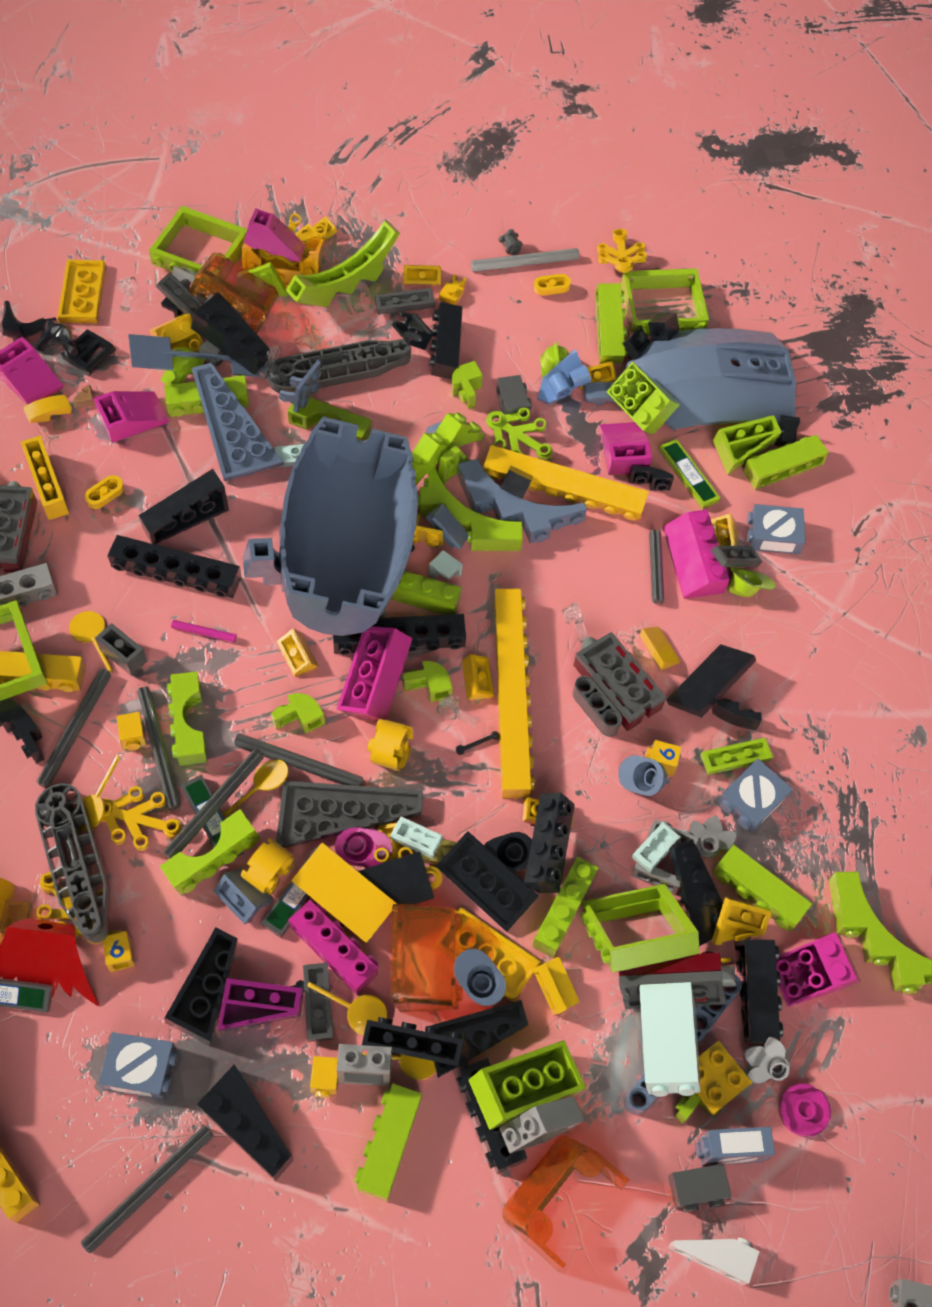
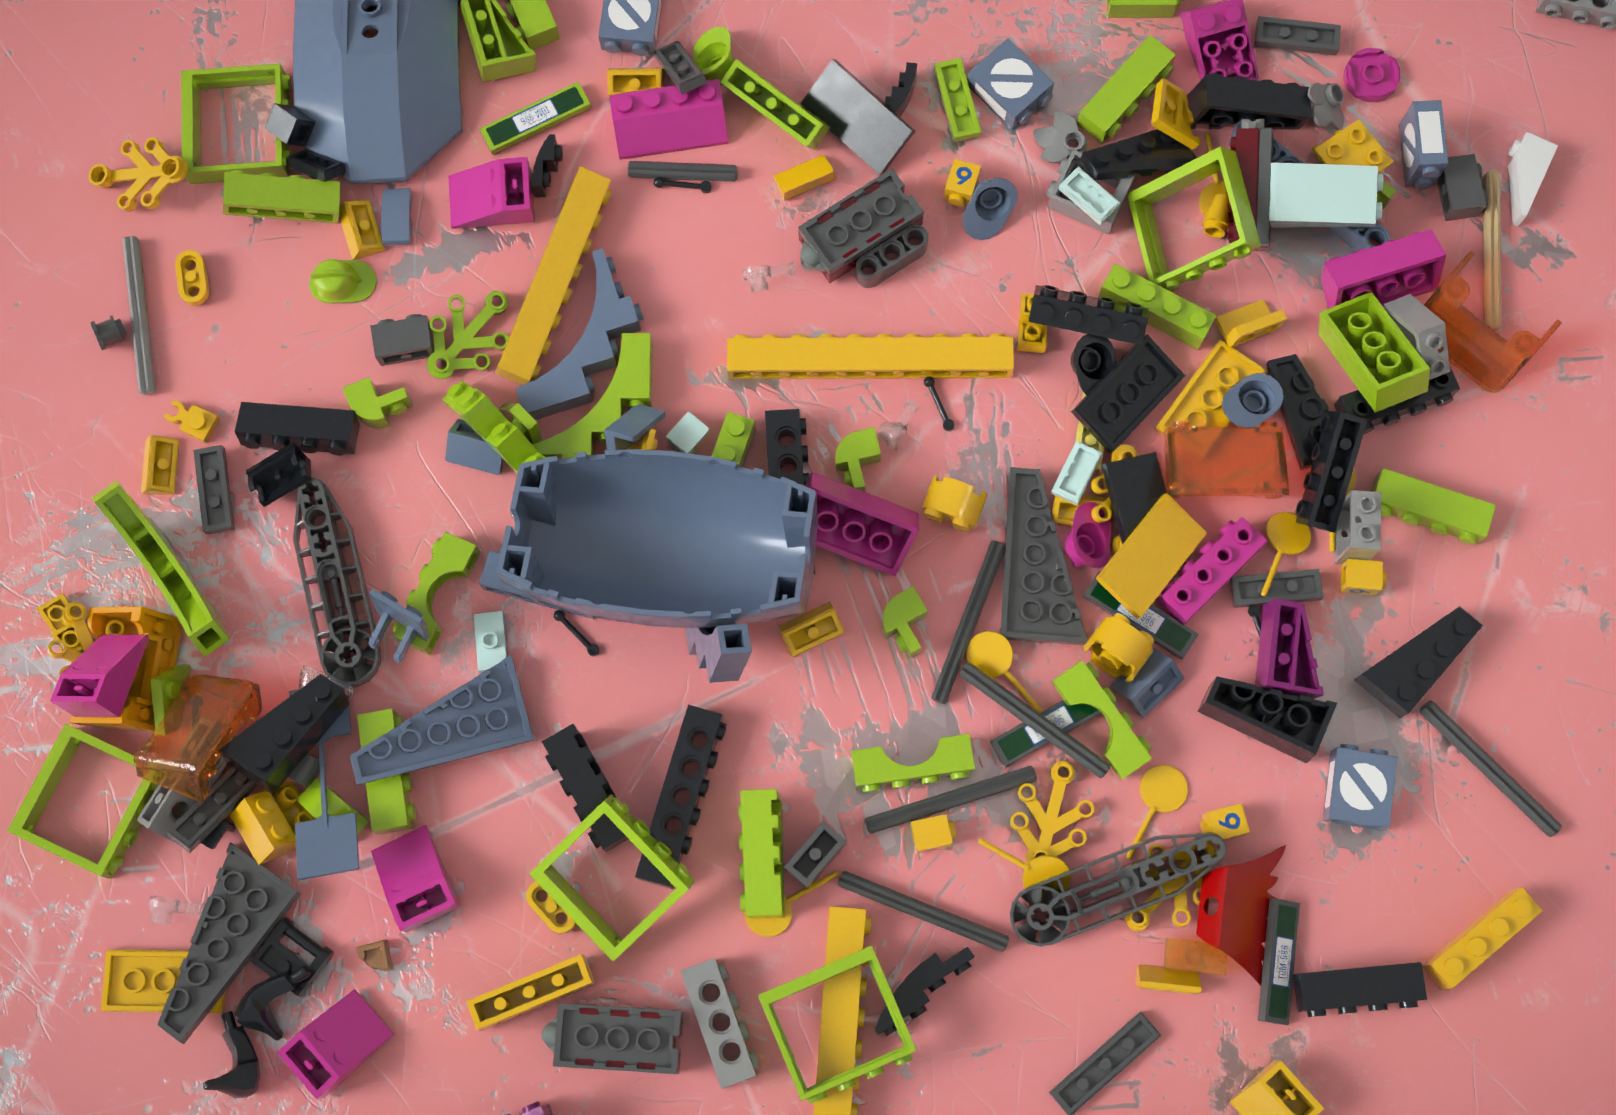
camera: 80 degrees left, 15 degrees up
yellow slope [23,395,72,423] -> none
dark pink bar [171,620,237,643] -> none
yellow slope [462,654,494,700] -> none
black panel [500,465,533,498] -> none
medium blue panel [538,349,591,404] -> none
lime slope [607,361,680,435] -> none
none -> dark grey wing [157,842,301,1044]
none -> lime window [529,794,695,962]
none -> black hinge [654,177,711,193]
none -> lime brick [720,59,831,150]
none -> lime wedge [738,789,785,919]
none -> yellow piece [1126,765,1188,860]
none -> dark grey plate [1254,16,1341,55]
none -> dark pink slope [1321,229,1446,309]
none -> tan axle [1483,171,1502,331]

